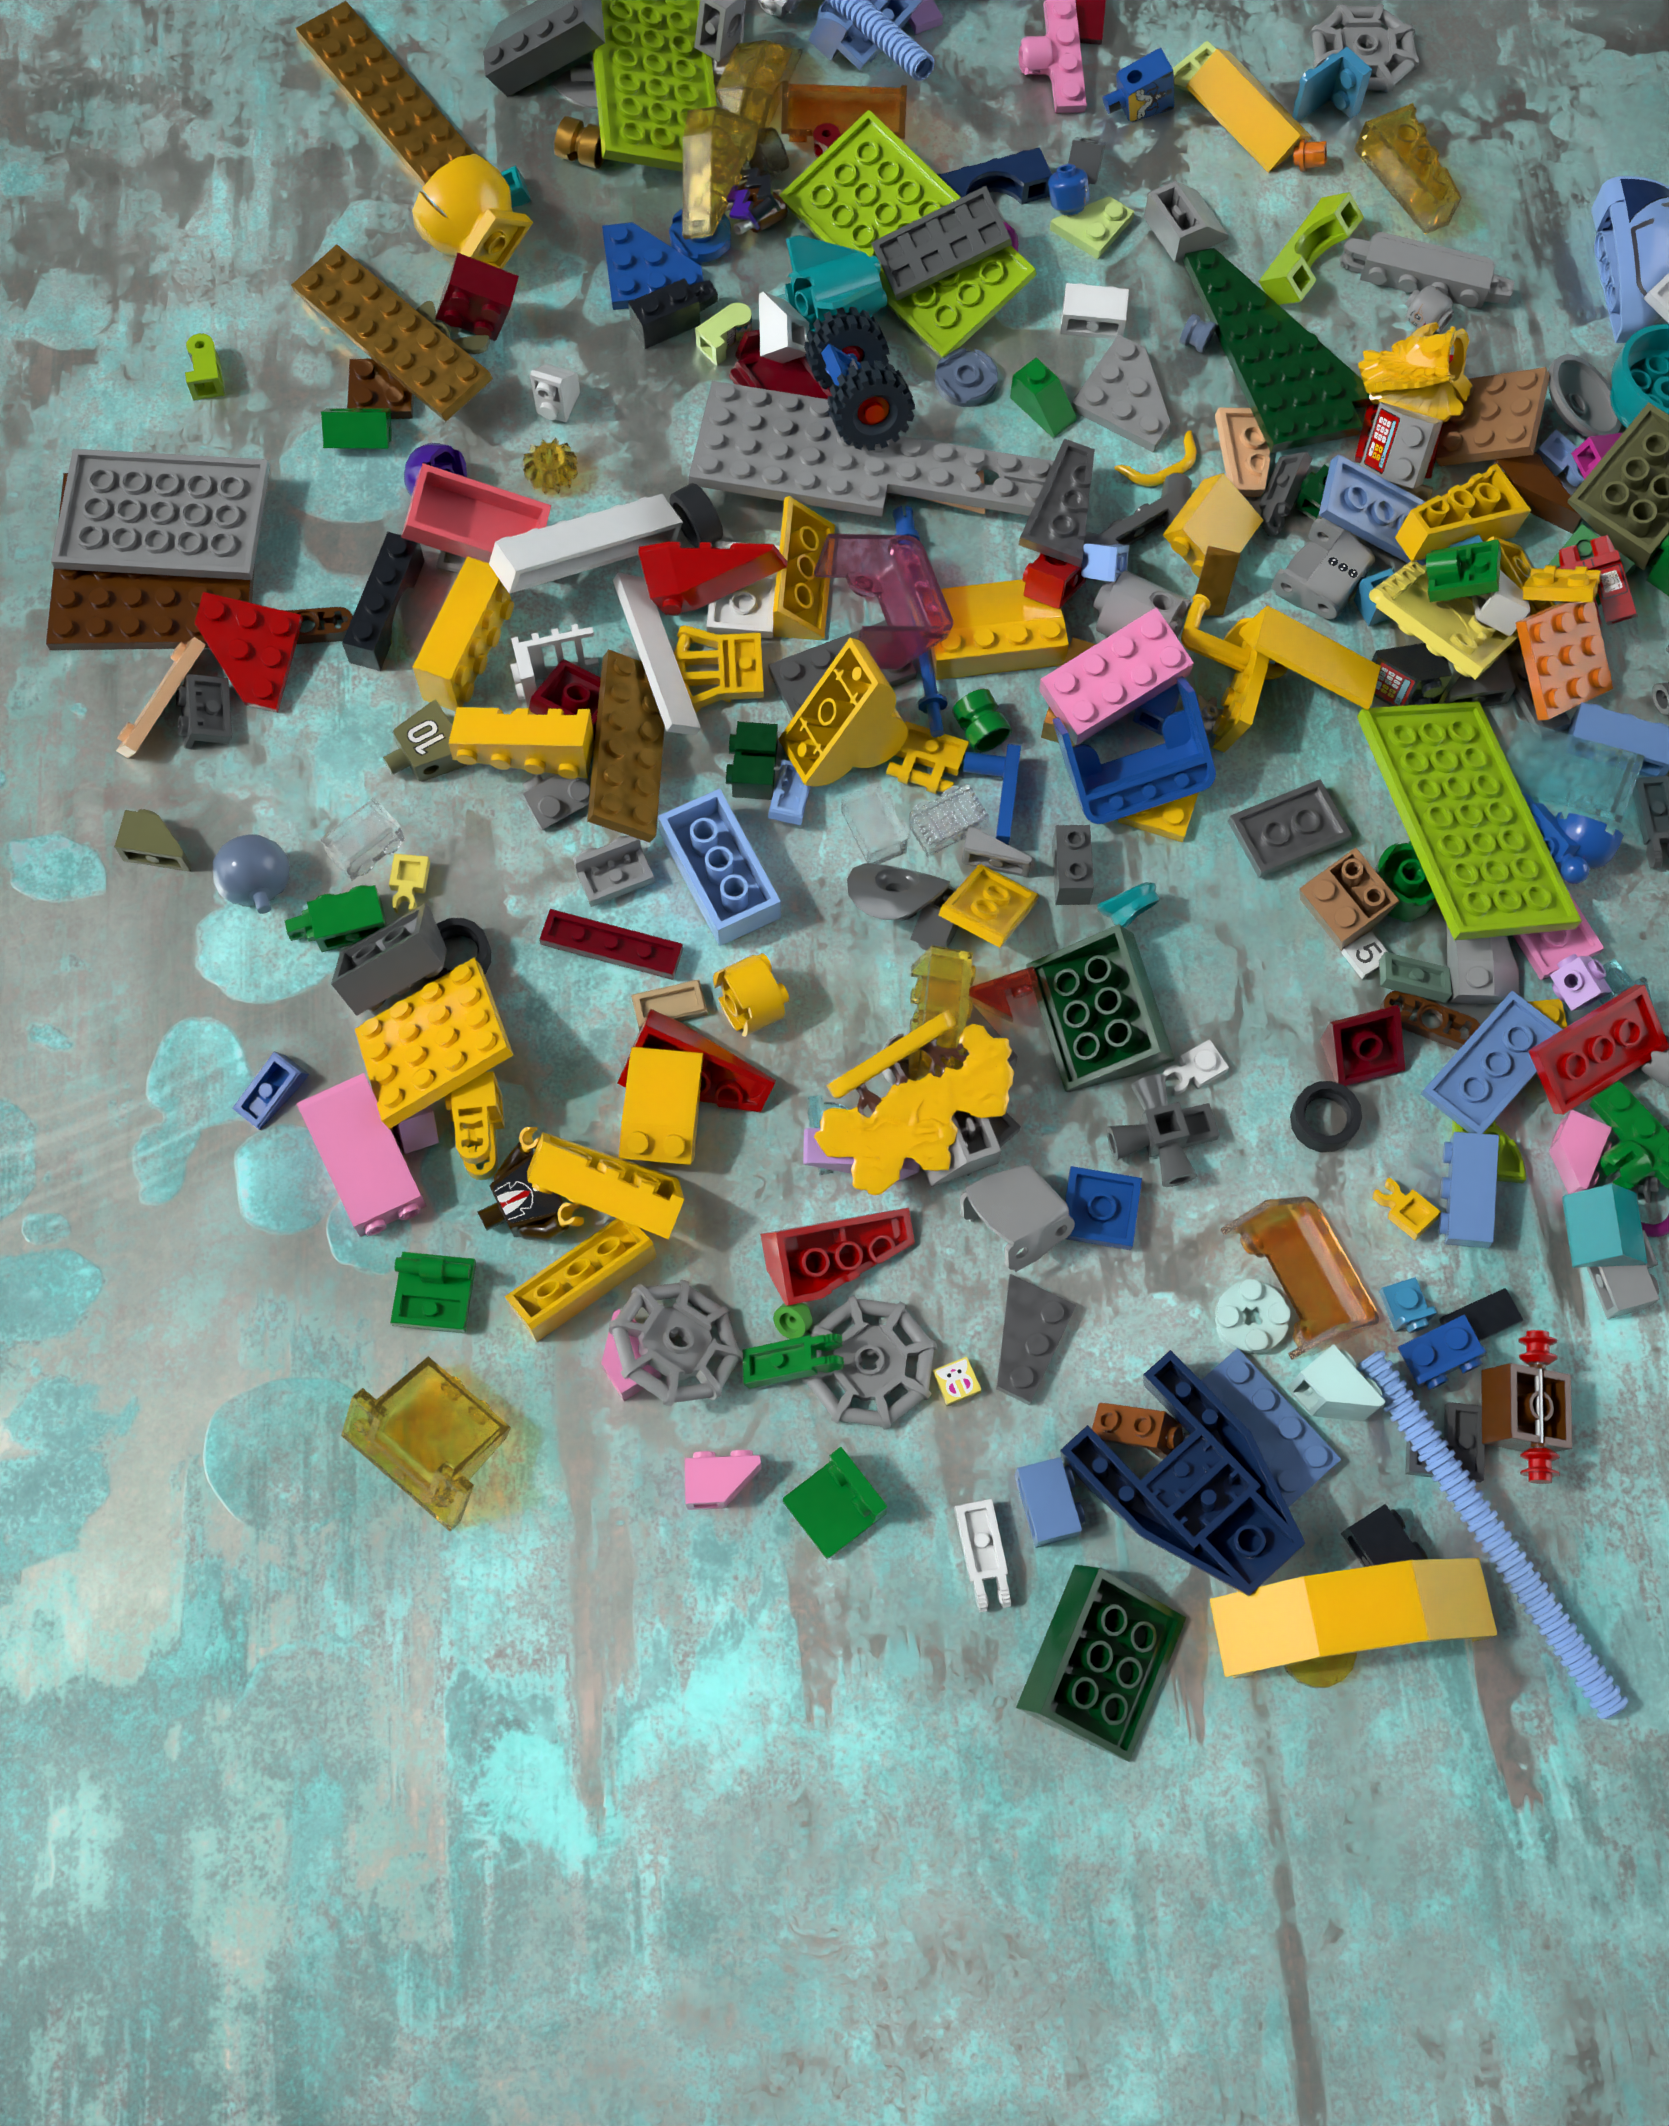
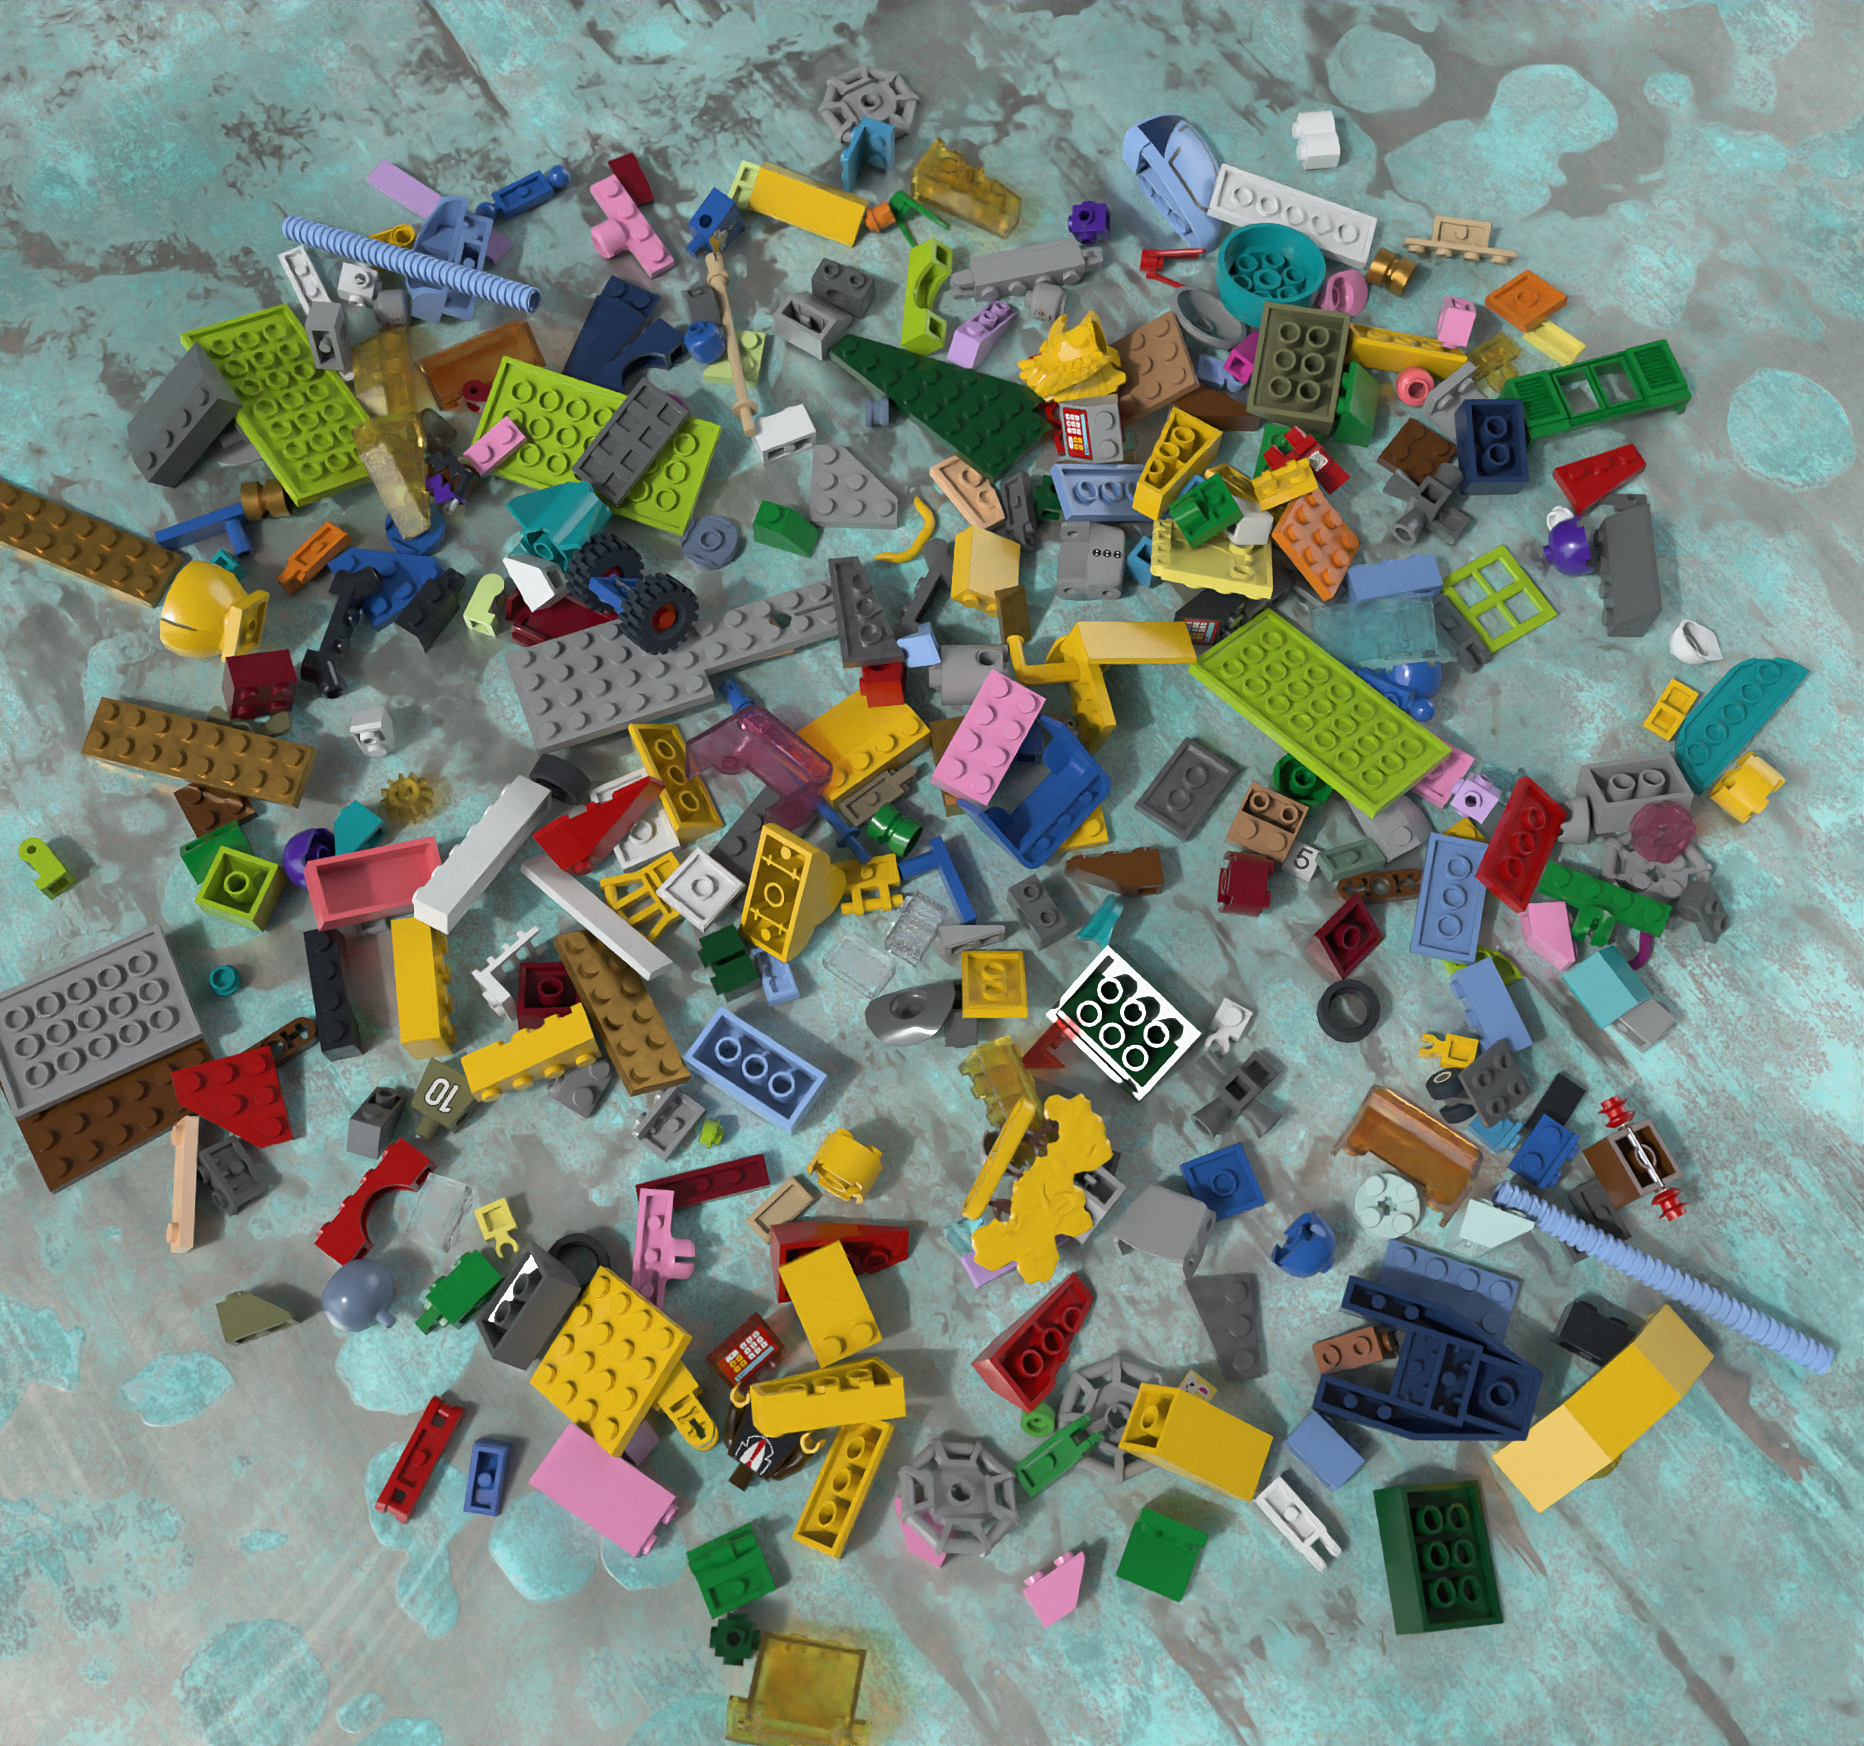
camera: 30 degrees left, 0 degrees up
none -> blue piece [154,502,254,558]
none -> lime slope [194,845,289,933]
none -> teal plate [208,965,242,997]
none -> orange hinge [276,521,352,595]
none -> black plate [300,565,385,699]
none -> red arch [314,1137,437,1266]
none -> teal slope [334,800,390,856]
none -> dark grey slope [346,1086,407,1160]
none -> light grey head [373,289,414,328]
none -> red plate [375,1395,466,1525]
none -> bright pink plate [463,416,528,478]
none -> dark blue plate [561,275,662,382]
none -> bright pink plate [631,1188,695,1311]
none -> white tile [656,847,746,933]
none -> lime plate [698,1118,725,1149]
none -> tan bar [705,252,758,437]
none -> slope [705,1312,787,1396]
none -> dark green brick [709,1612,761,1666]
none -> dark grey brick [811,257,875,319]
none -> dark tan hinge [837,763,918,829]
none -> green plant [888,190,950,248]
none -> lavender slope [947,300,1018,369]
none -> reddish brown slope [1064,847,1165,898]
none -> dark purple brick [1068,201,1111,245]
none -> yellow slope [1118,1383,1273,1503]
none -> red plant [1140,248,1206,288]
none -> dark red brick [1217,851,1274,917]
none -> blue cylinder [1271,1211,1336,1278]
none -> dark grey plate [1426,1040,1531,1128]

